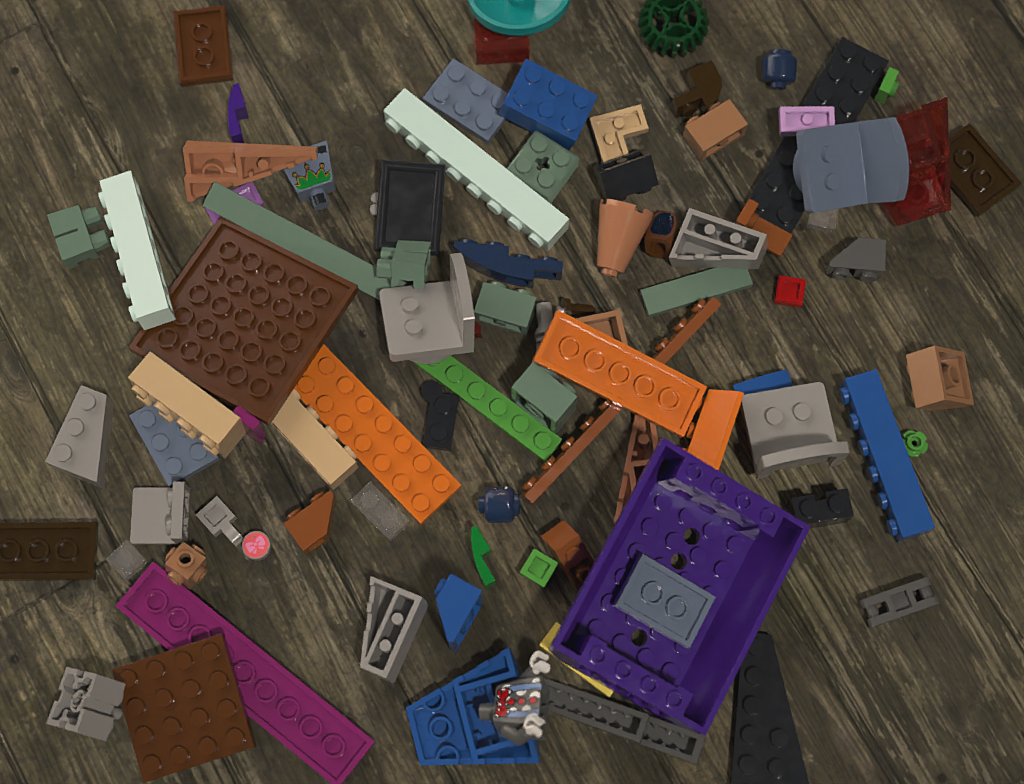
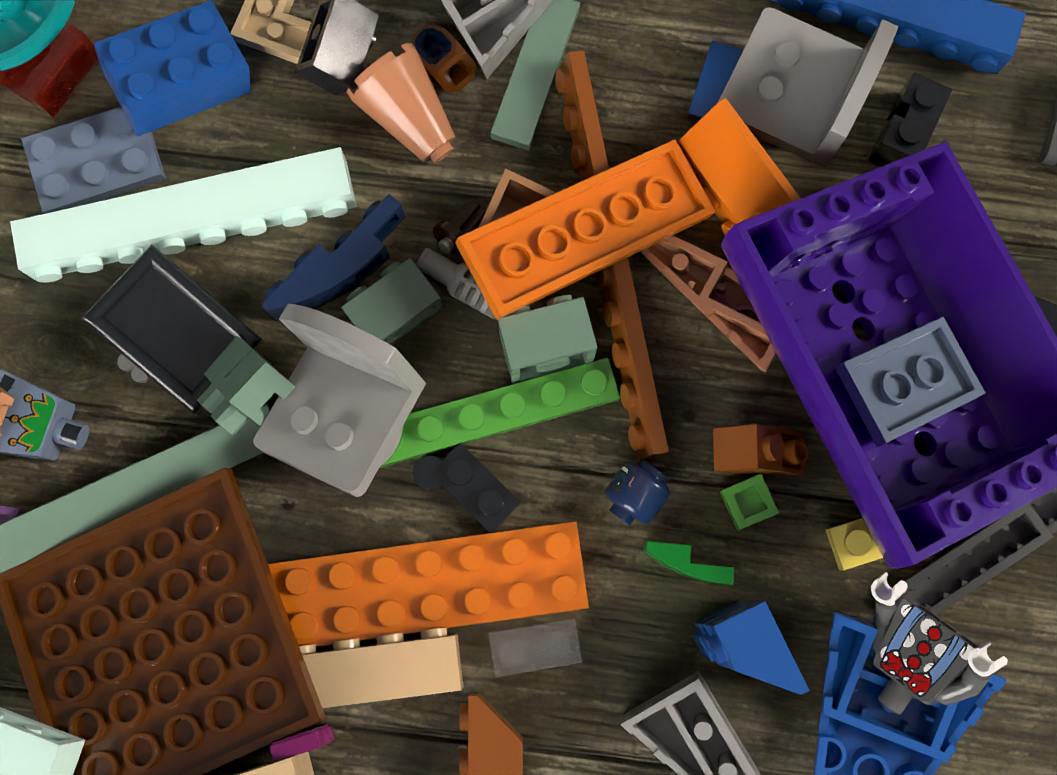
camera: 55 degrees left, 5 degrees up
sand green brick [507,131,579,204] -> none

